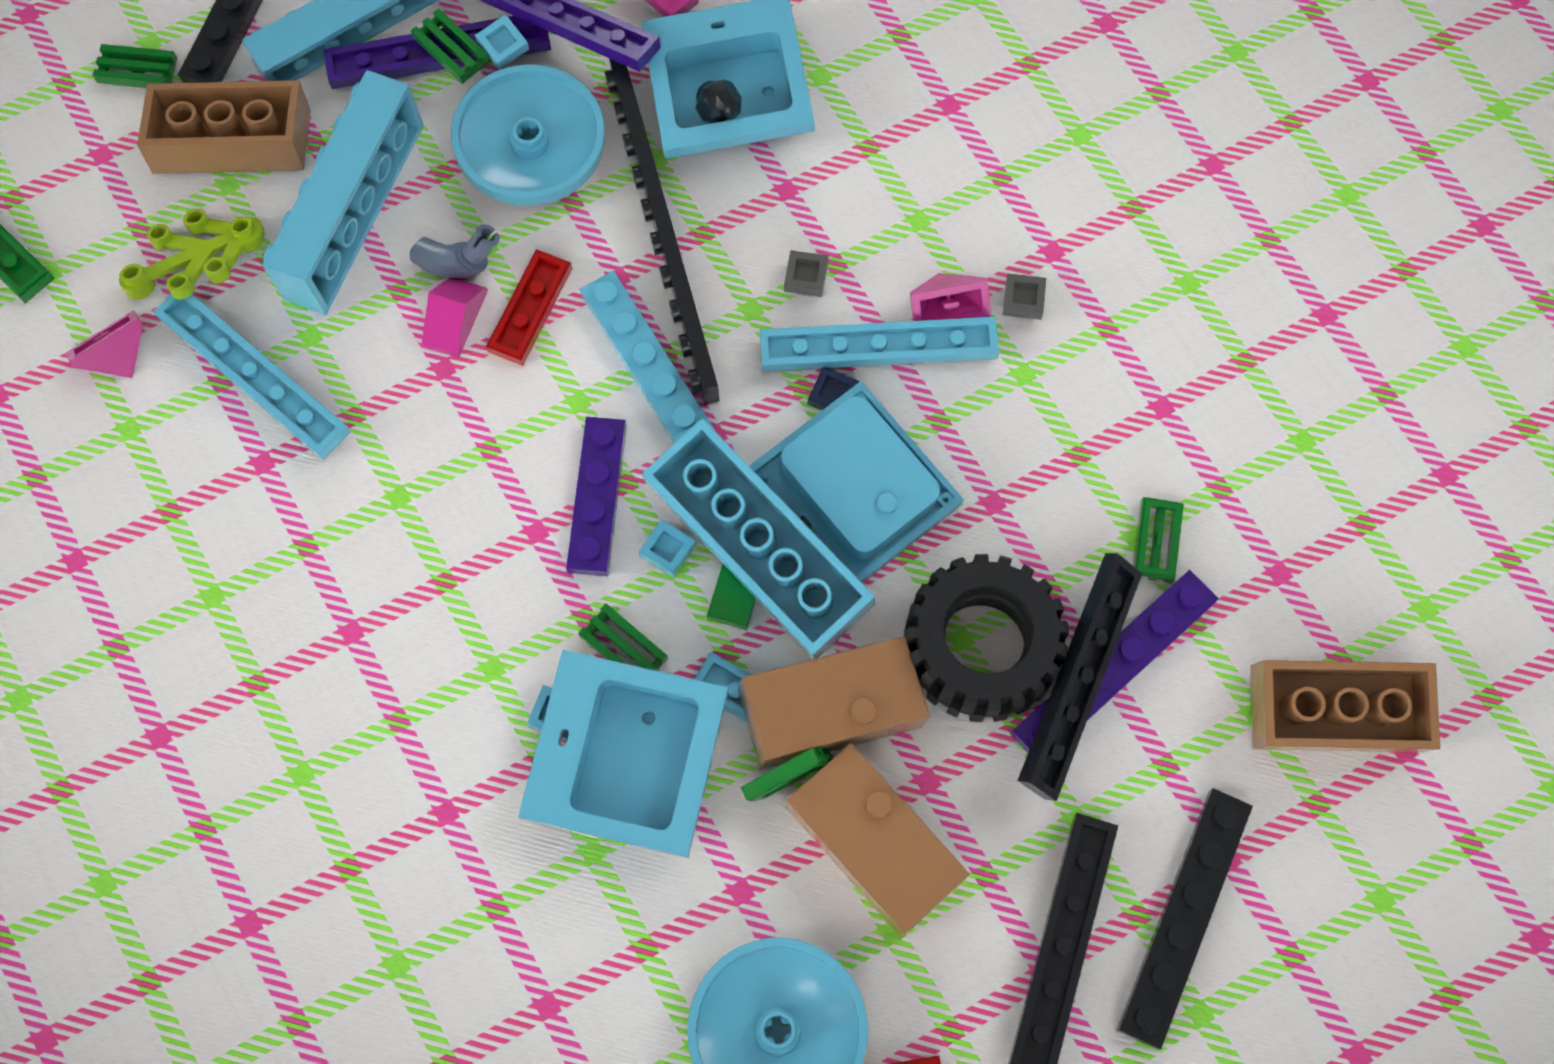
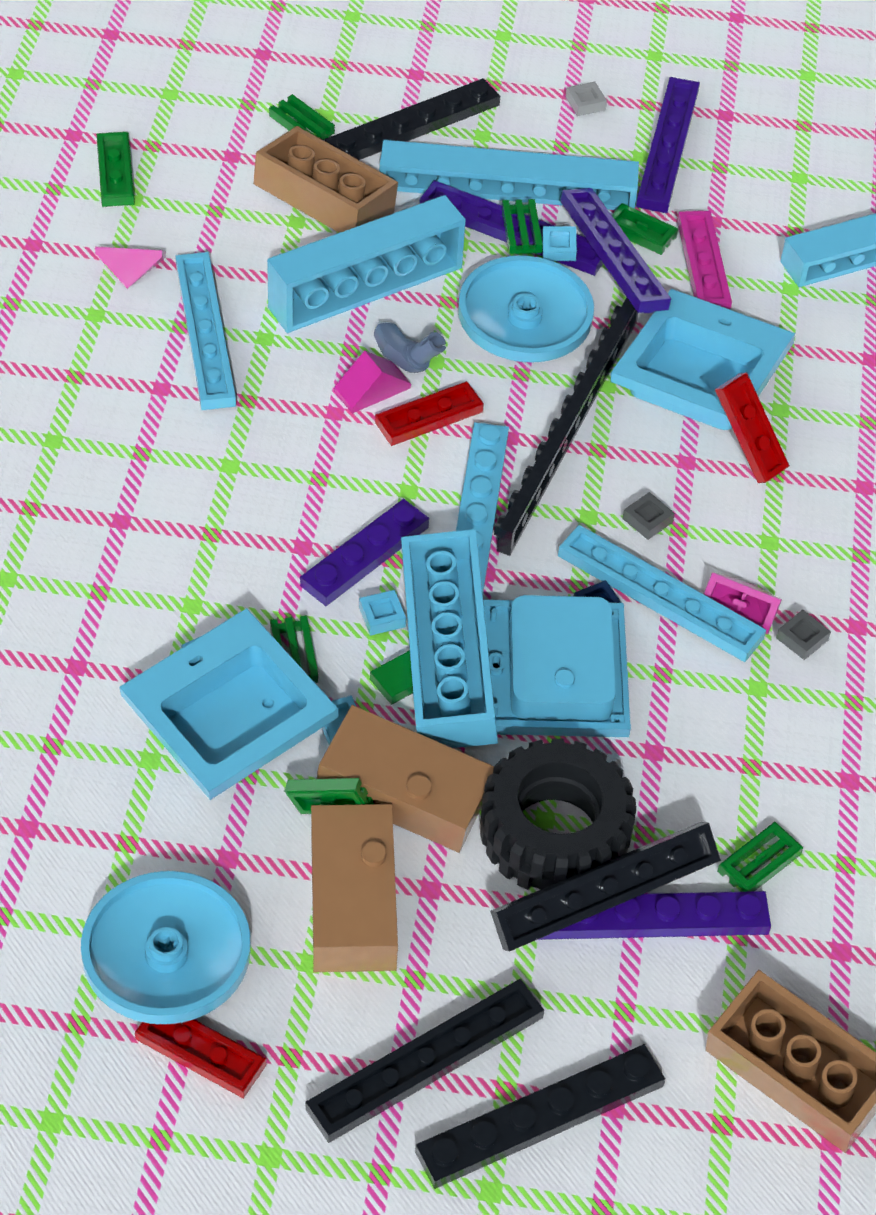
camera: 35 degrees right, 20 degrees down
lime plant [119,209,264,300] -> none
black rock [695,79,742,123] -> none
none -> red tile [715,372,790,483]

